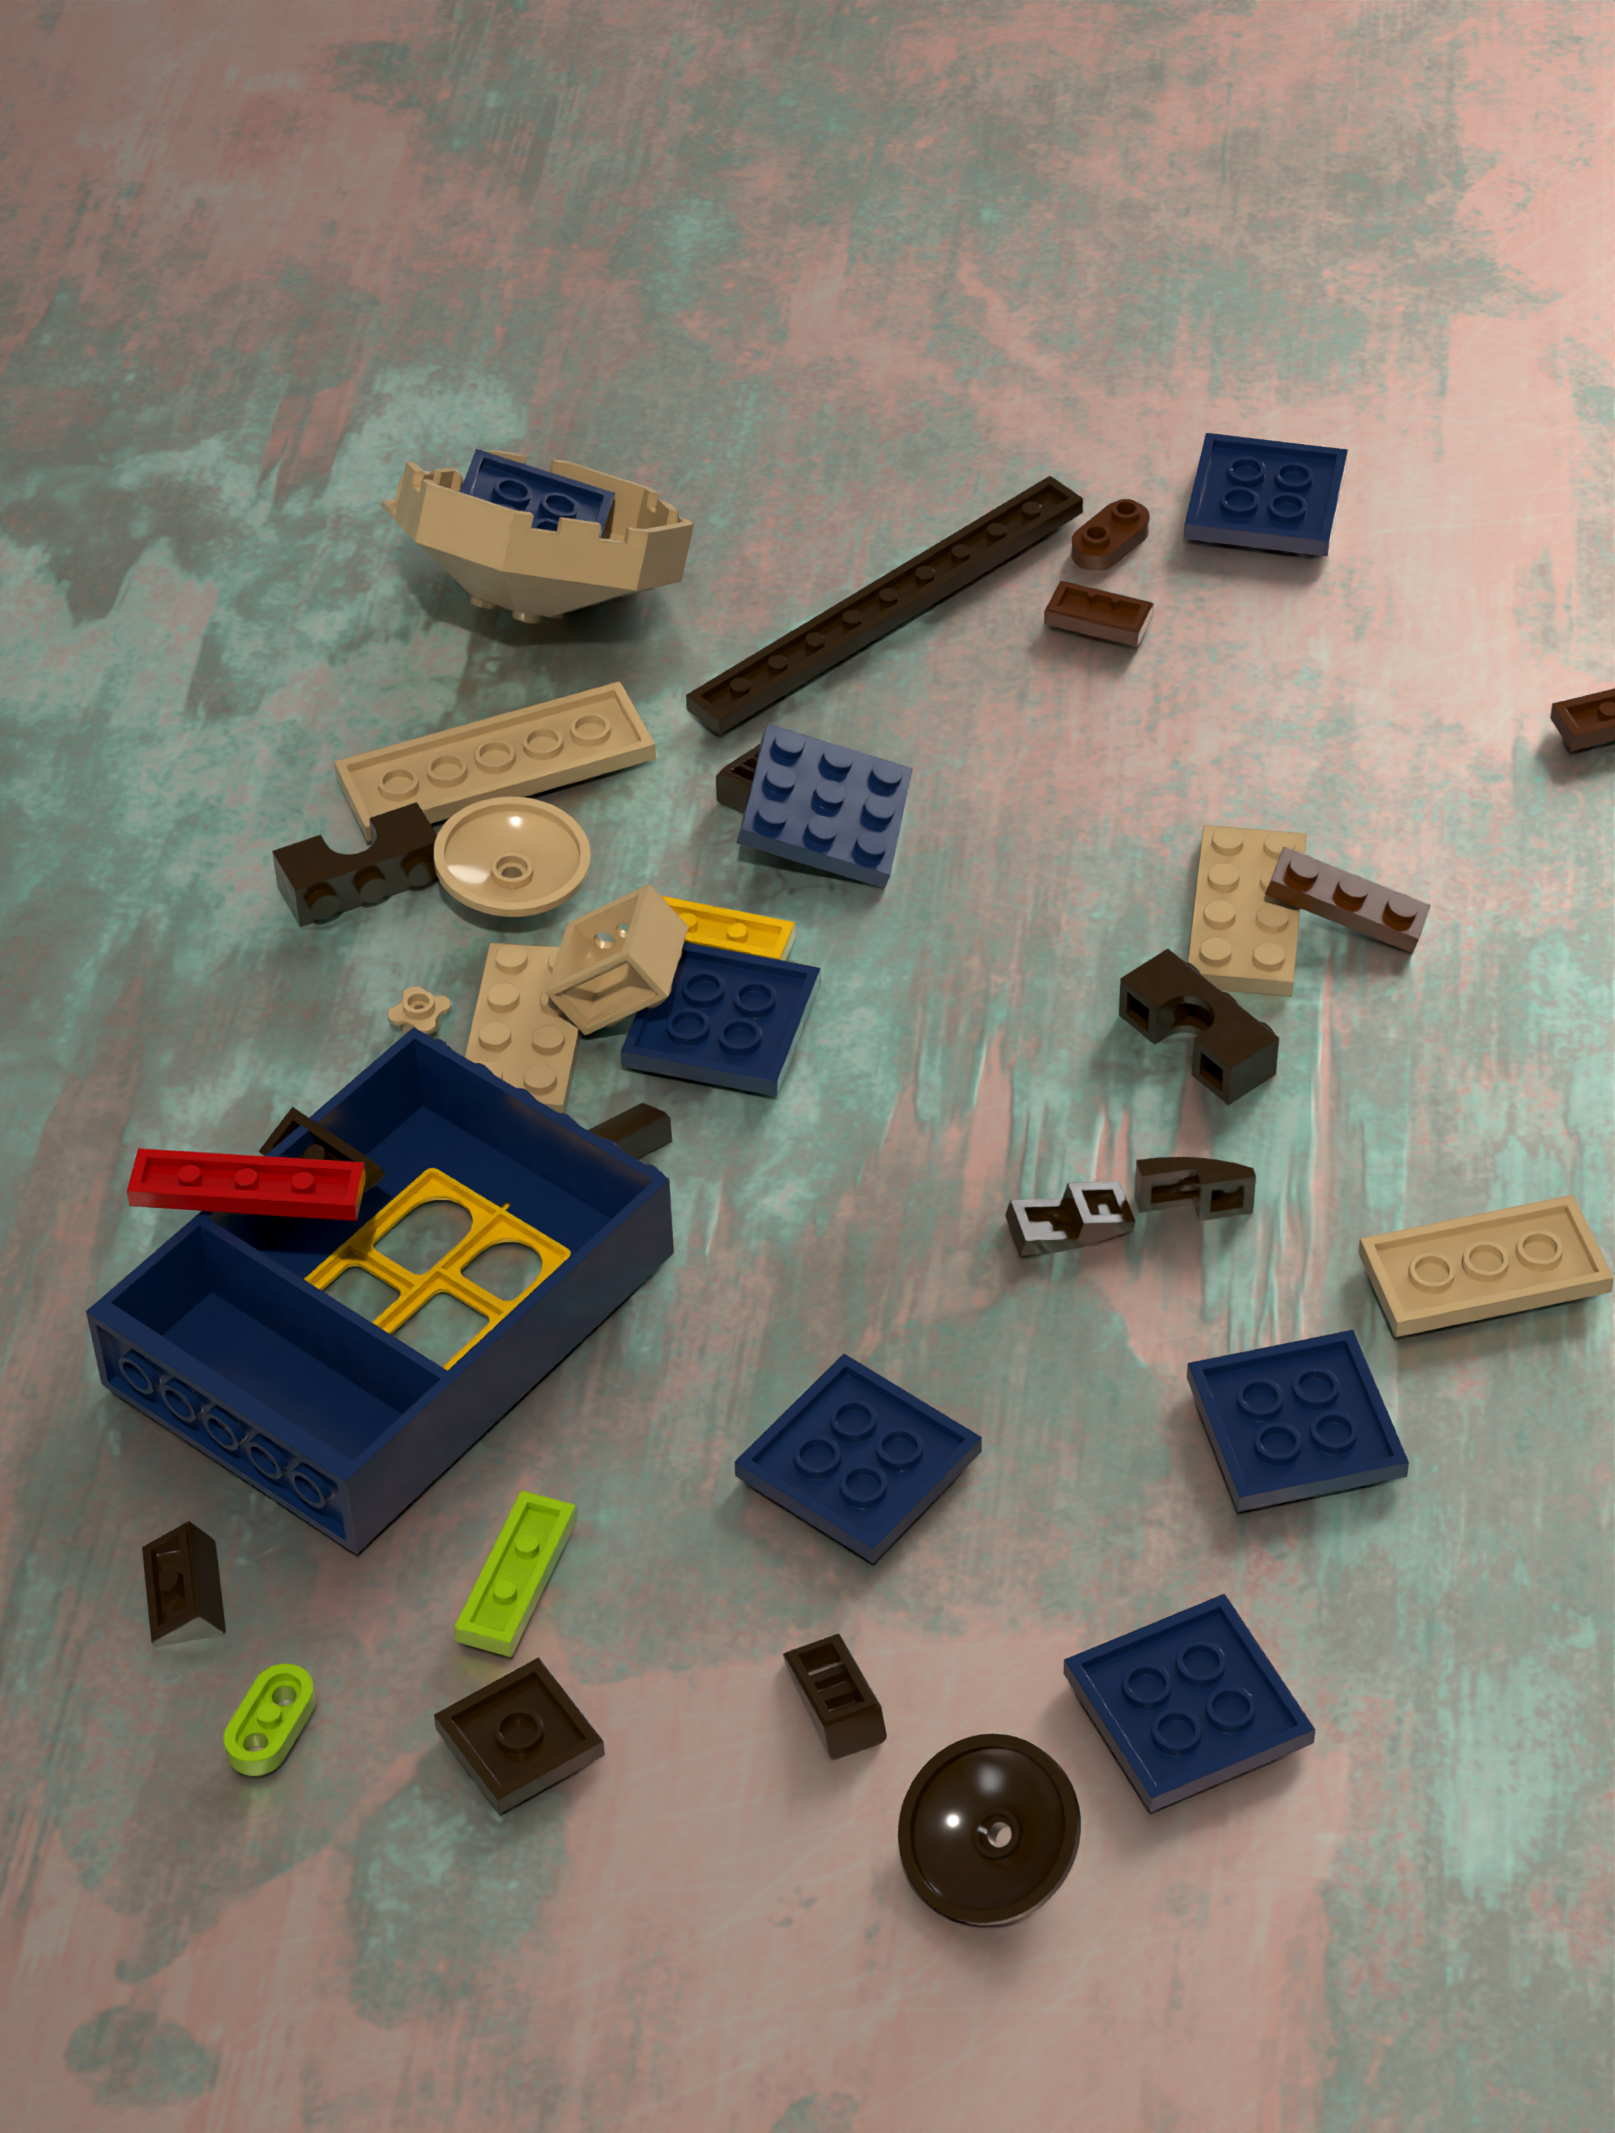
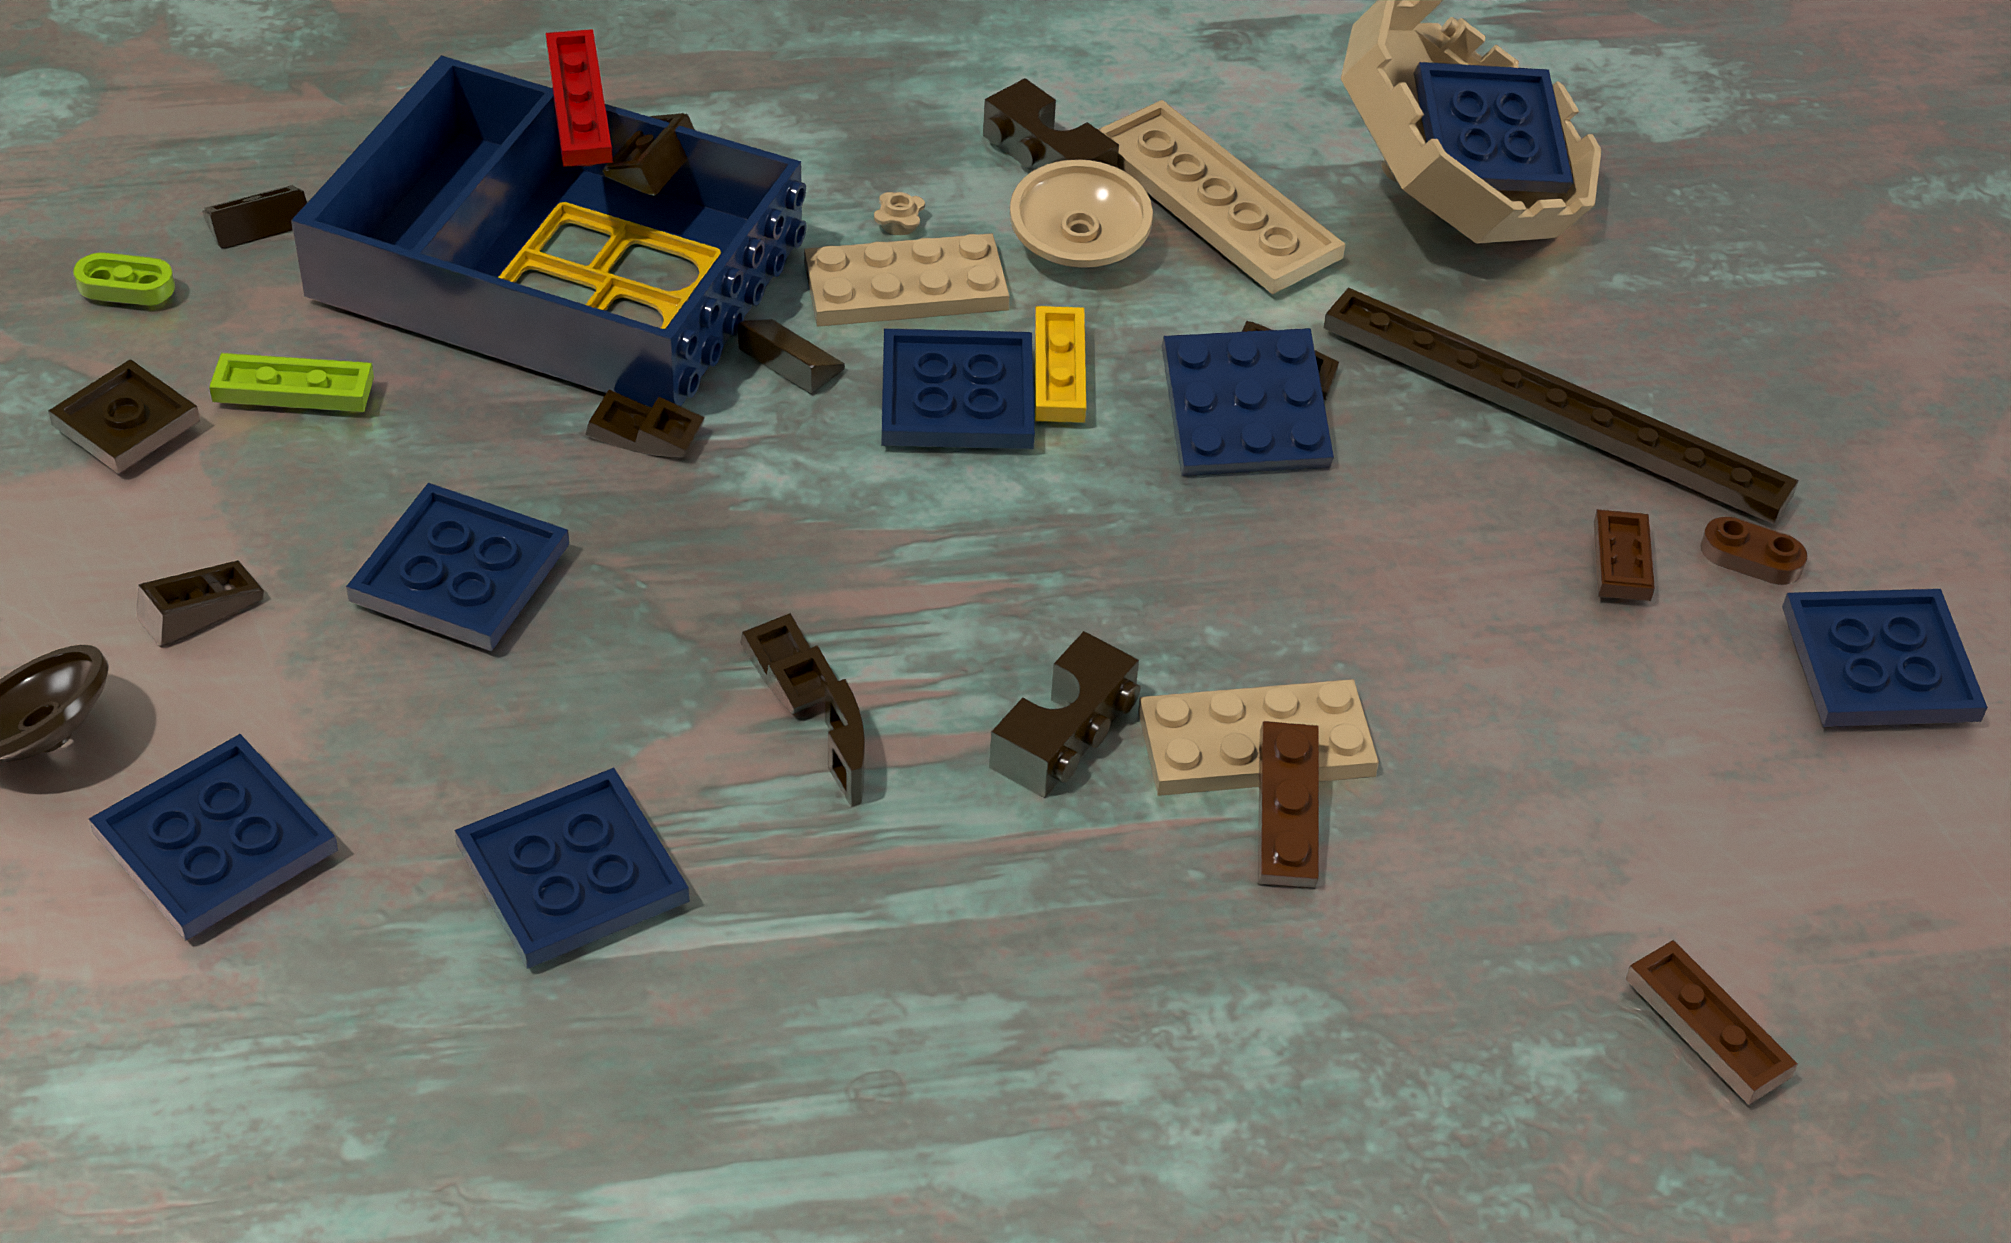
camera: 70 degrees right, 0 degrees up
tan piece [545,884,688,1035] -> none
tan plate [1358,1195,1614,1337] -> none
none -> dark brown slope [585,389,705,457]

